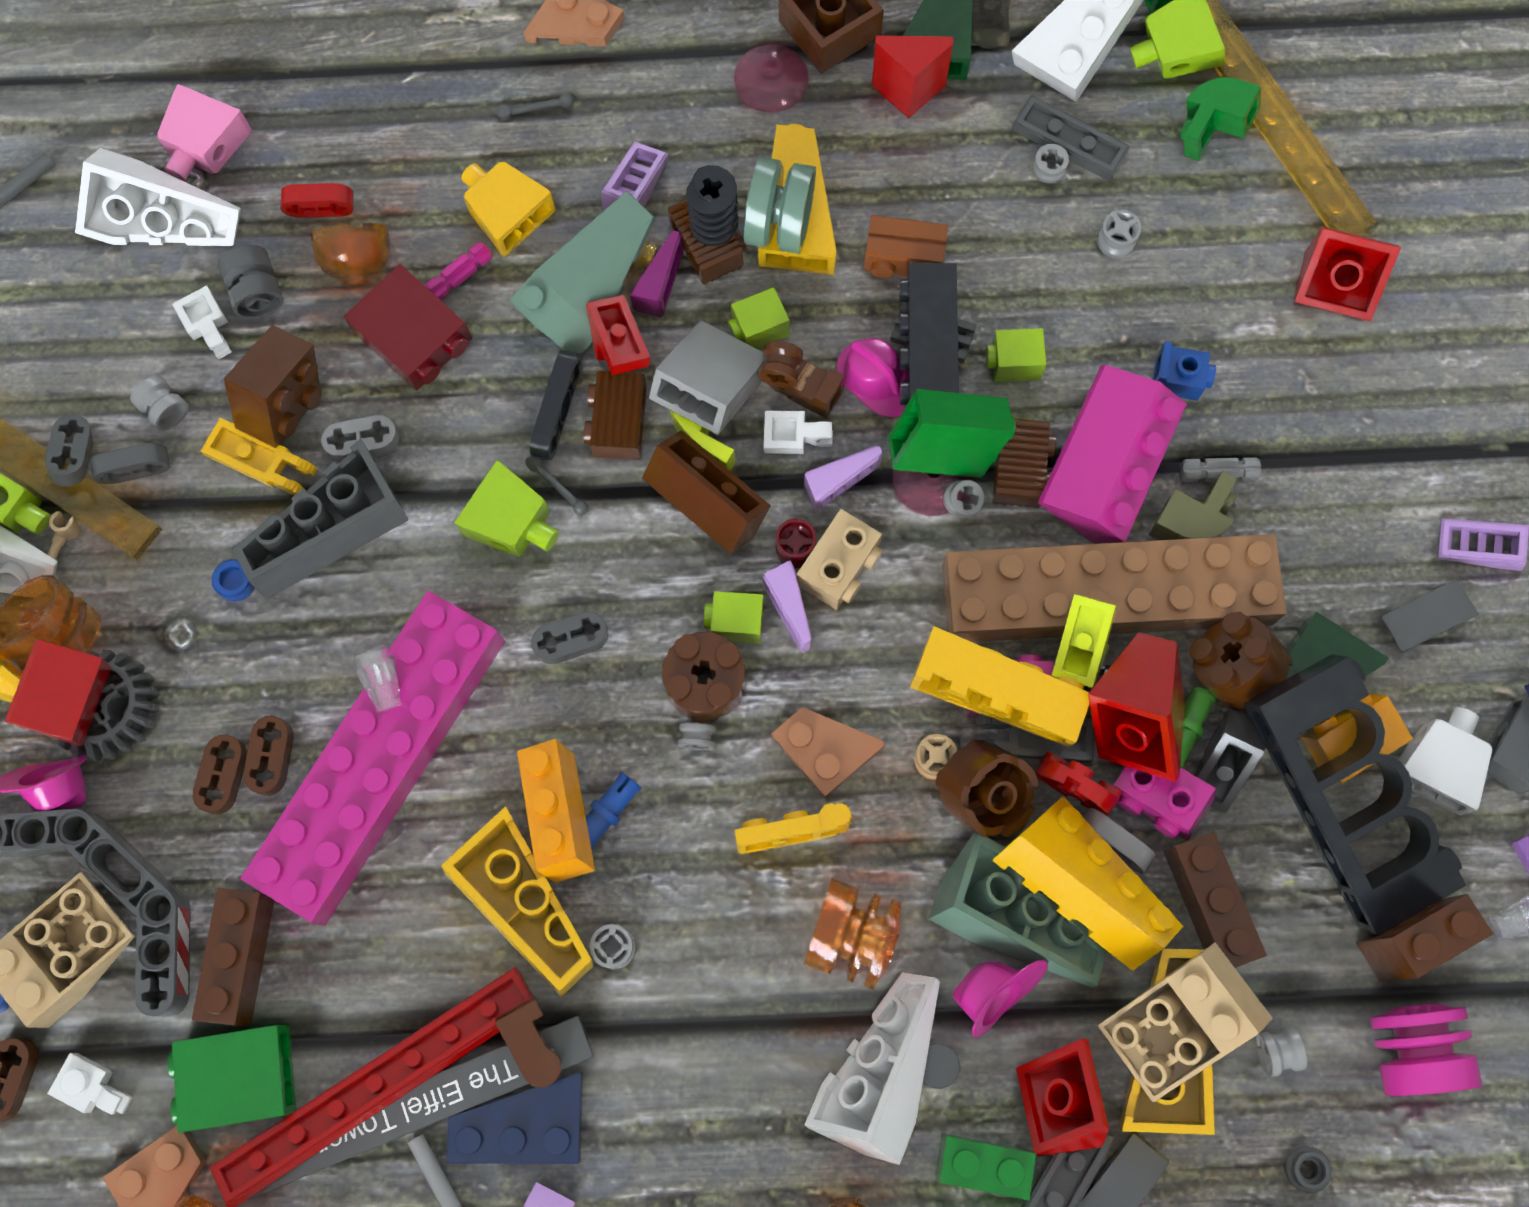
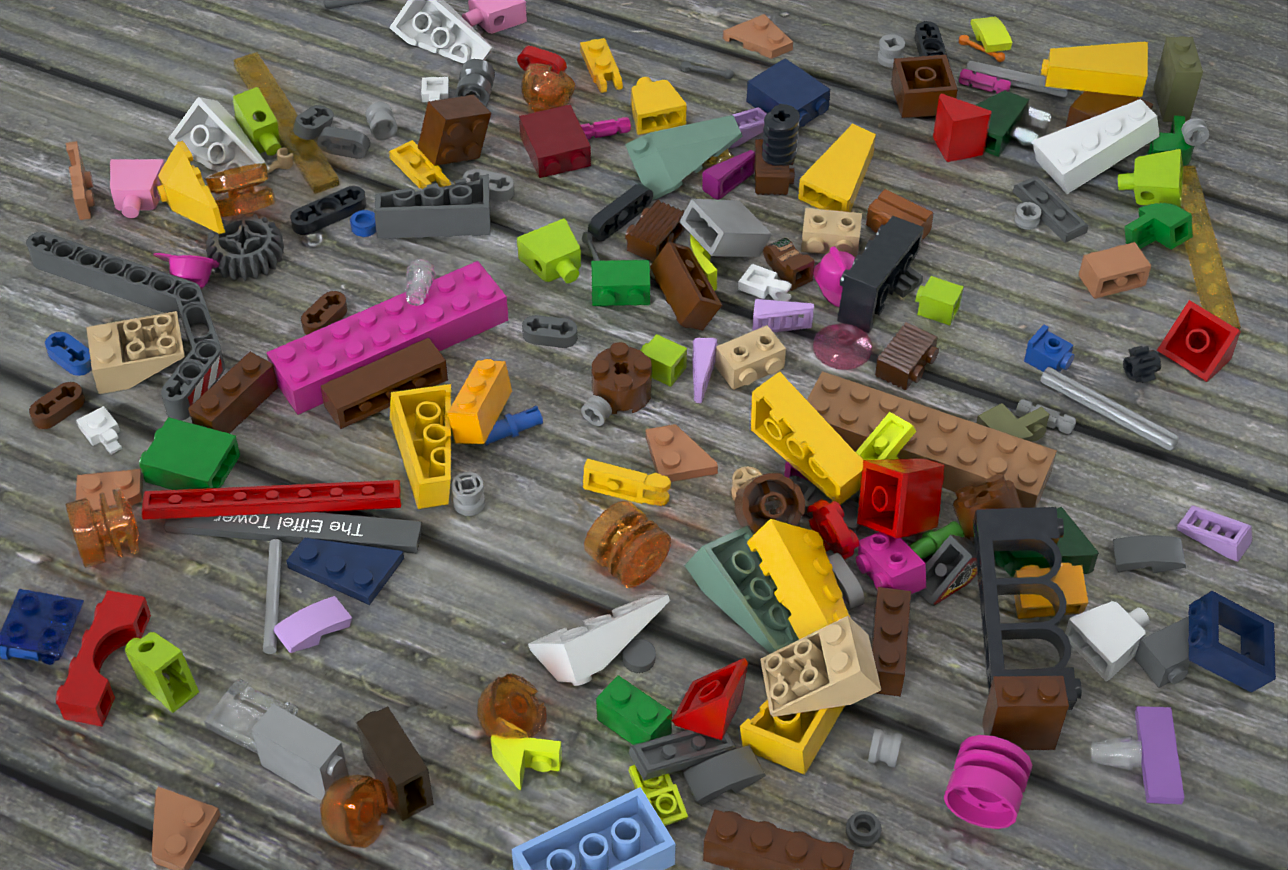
camera: 25 degrees right, 25 degrees down
red slope [4,639,111,746] -> none
reddish brown beam [192,735,247,814] -> none
reddish brown leg [495,996,561,1088] -> none
red slope [586,295,651,375] -> none
lime brick [727,287,790,349] -> none
clear pink dish [734,44,808,112] -> none
sand green wheel [744,156,816,254] -> none
reddish brown wheel [758,341,803,388] -> none
dark red wheel [776,518,816,569] -> none
green brick [888,389,1016,478] -> none
light grey bush [943,480,984,516] -> none
dark pink piece [953,960,1048,1038] -> none
dark pink slope [1038,365,1187,544] -> none
light grey wheel [1097,209,1141,259] -> none
none -> black beam [290,186,367,235]
none -> reddish brown brick [320,337,448,429]
none -> yellow hinge [580,38,623,93]
none -> green brick [591,260,650,306]
none -> dark blue brick [746,58,831,128]
none -> tan brick [801,208,862,257]
none -> light grey axle [1040,367,1179,451]
none -> nougat brick [1079,242,1151,299]
none -> black gear [1123,345,1161,383]

